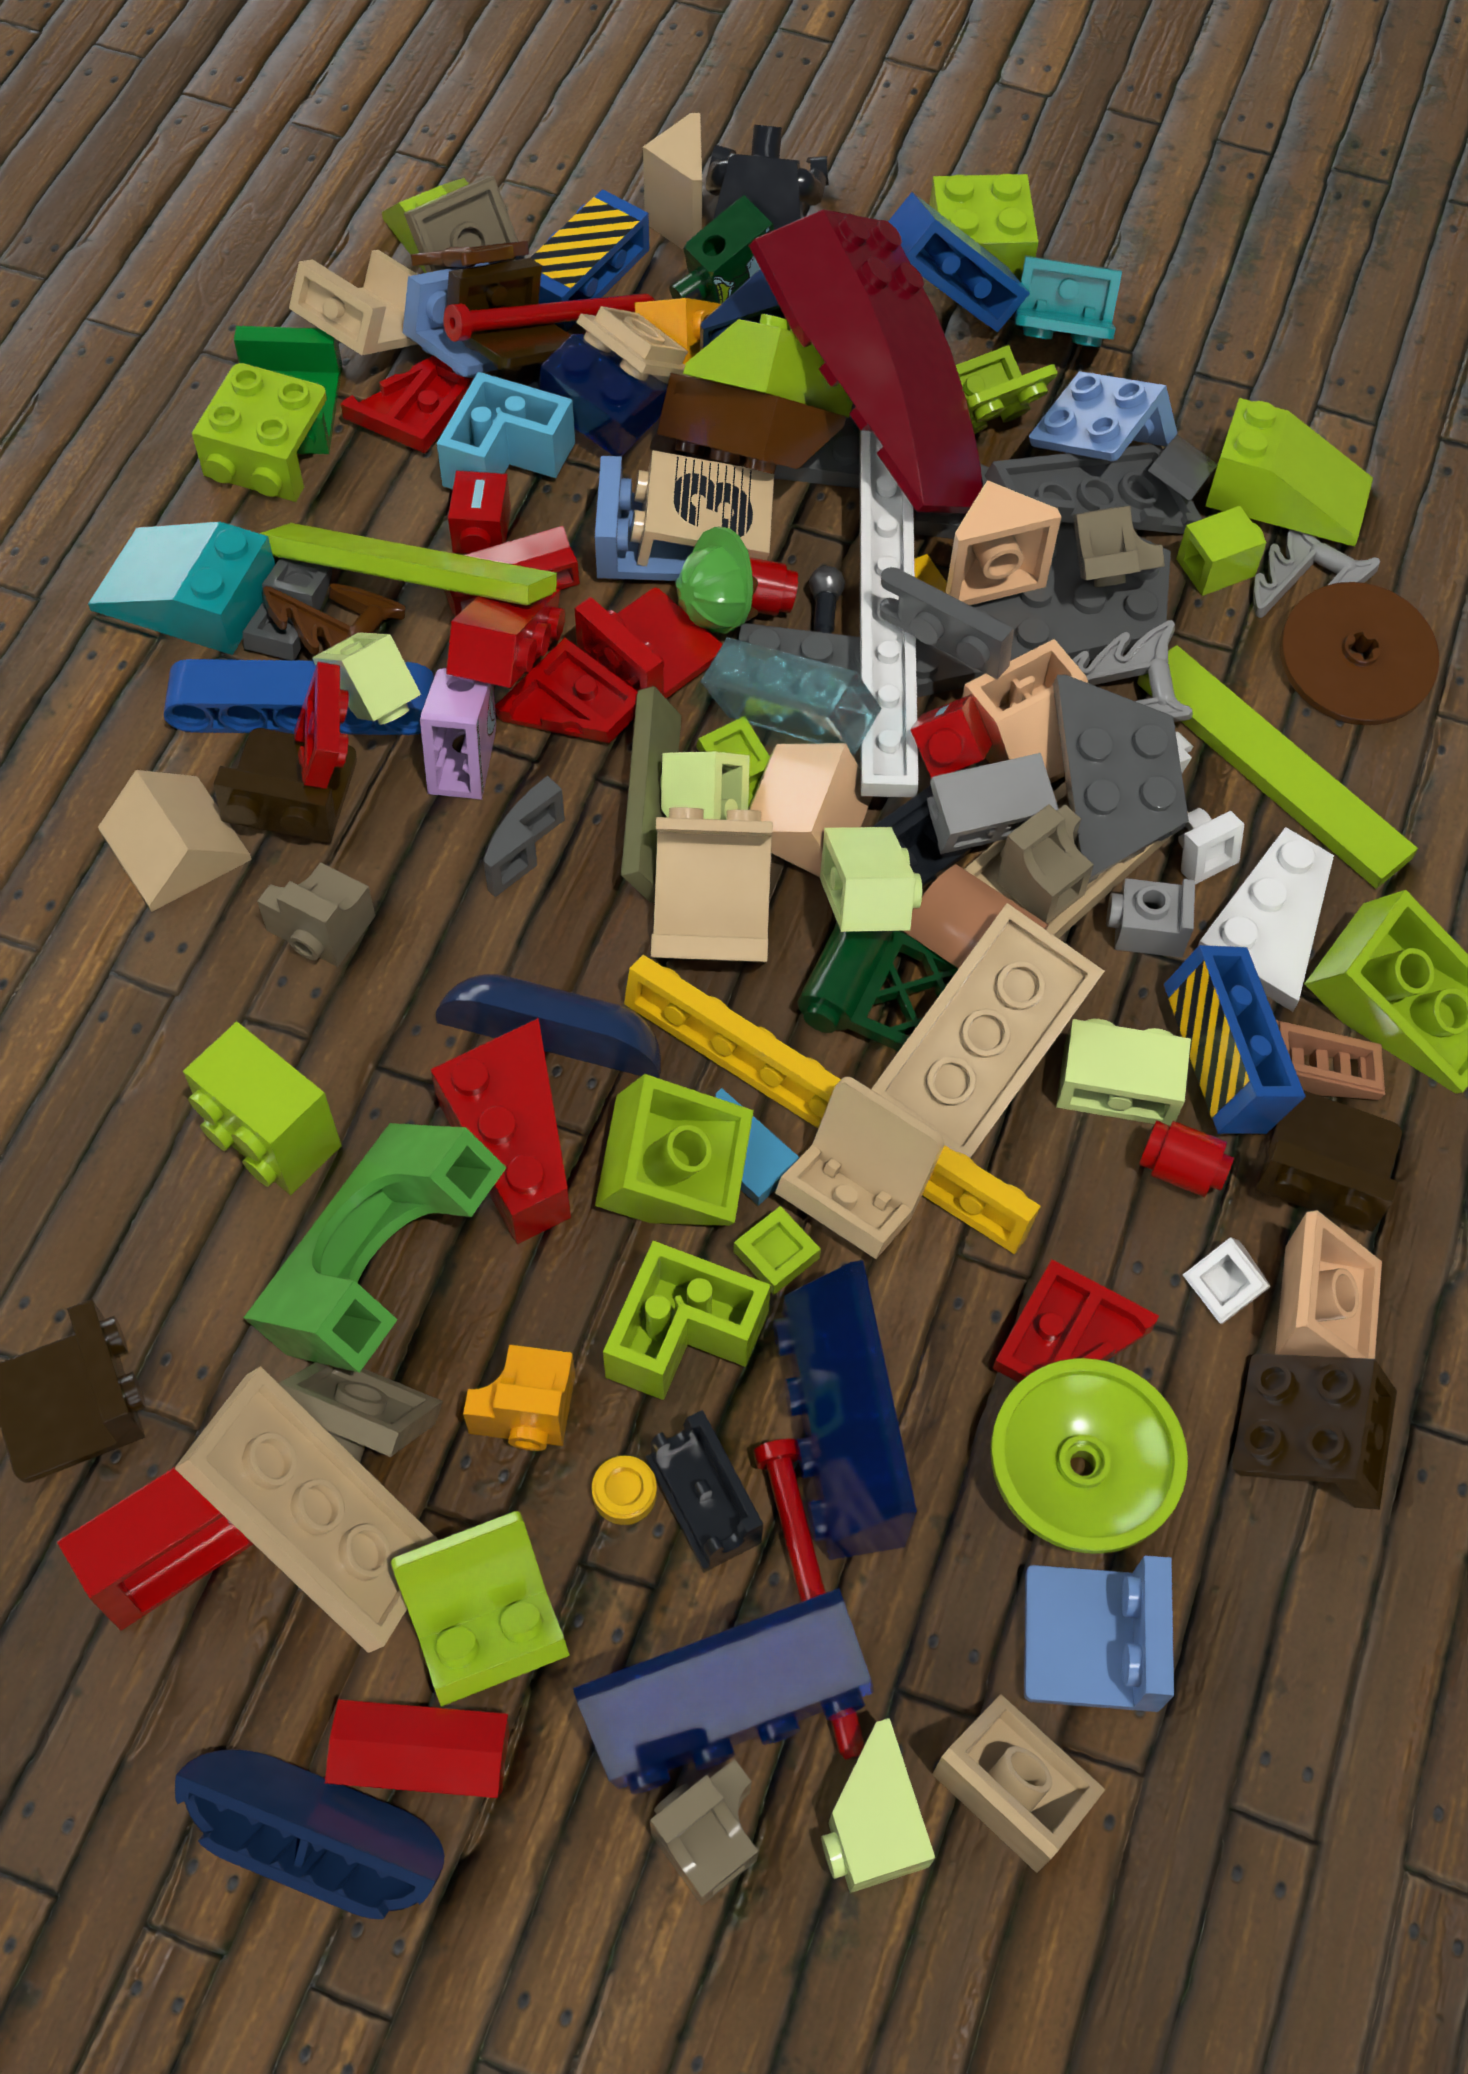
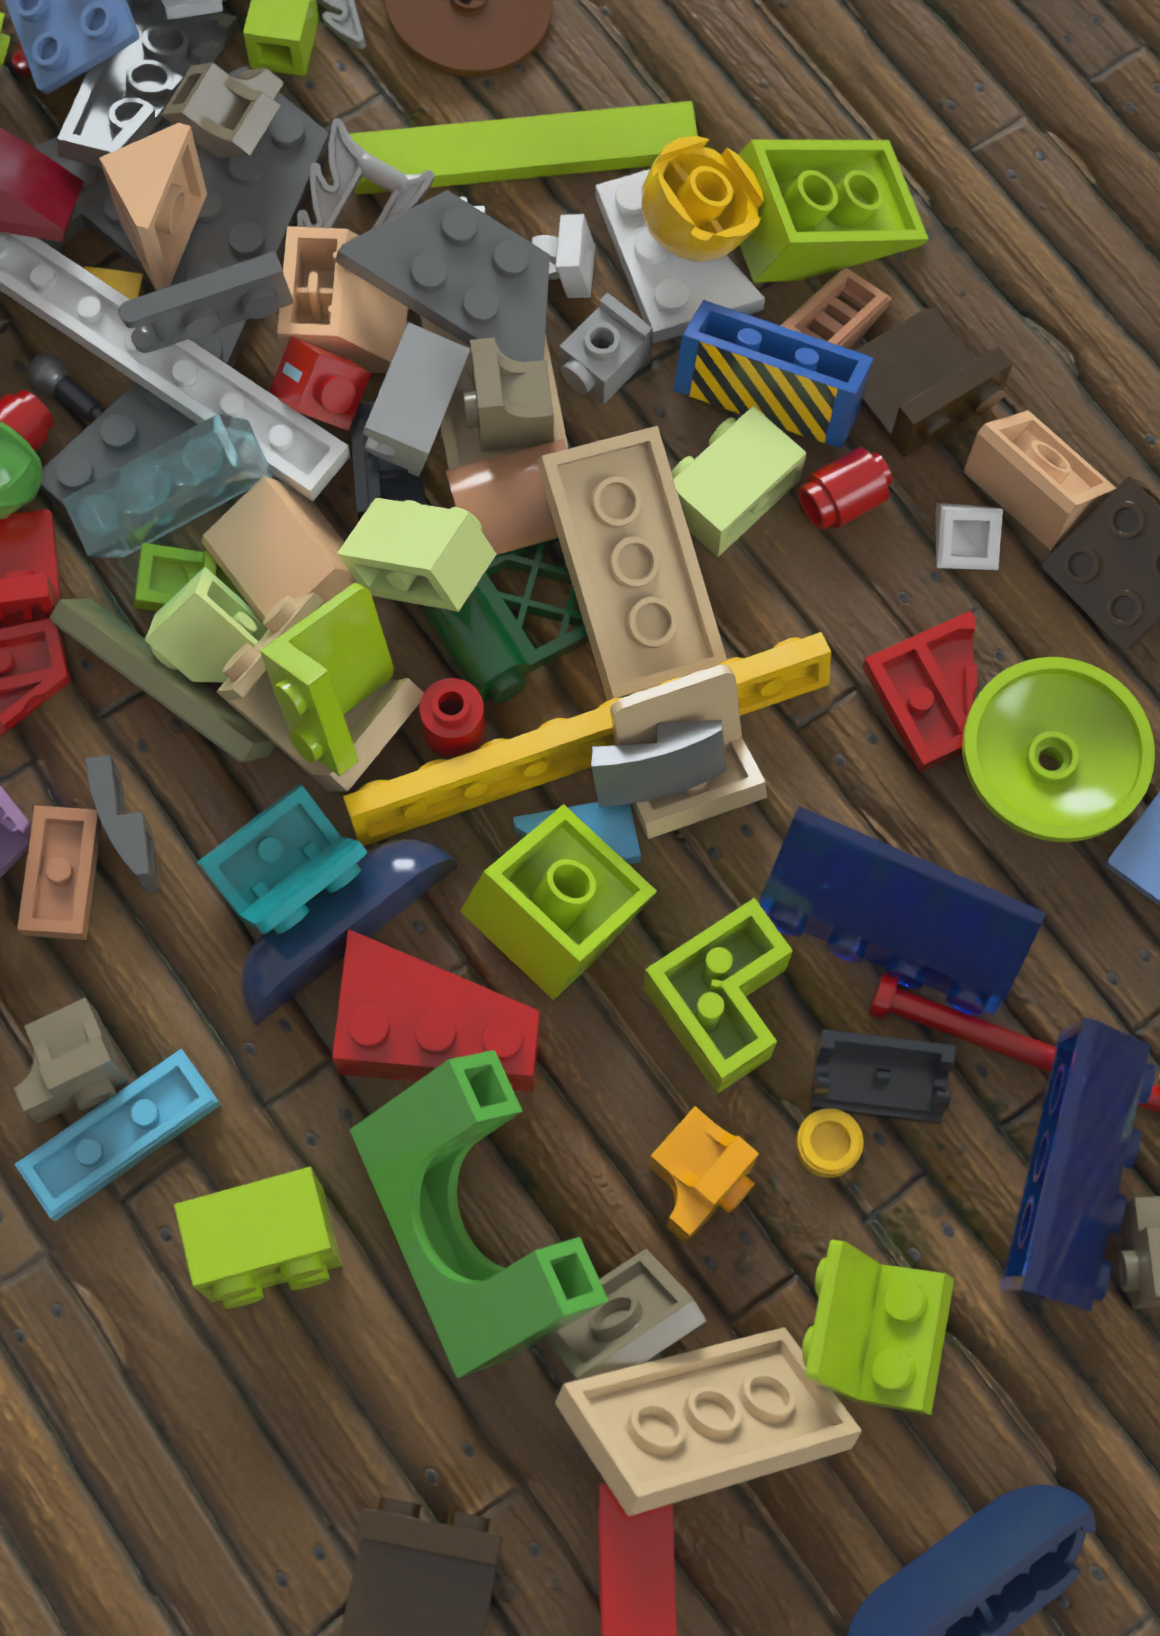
camera: 55 degrees left, 10 degrees up
red piece [325,1699,509,1798] -> none
lime plate [733,1206,821,1295] -> none
none -> medium azure tile [15,1048,221,1221]
none -> nougat plate [17,805,102,940]
none -> teal bracket [197,785,367,934]
none -> lime bracket [260,583,394,776]
none -> red brick [419,678,485,758]
none -> dark grey slope [592,720,726,807]
none -> yellow cylinder [641,136,764,262]

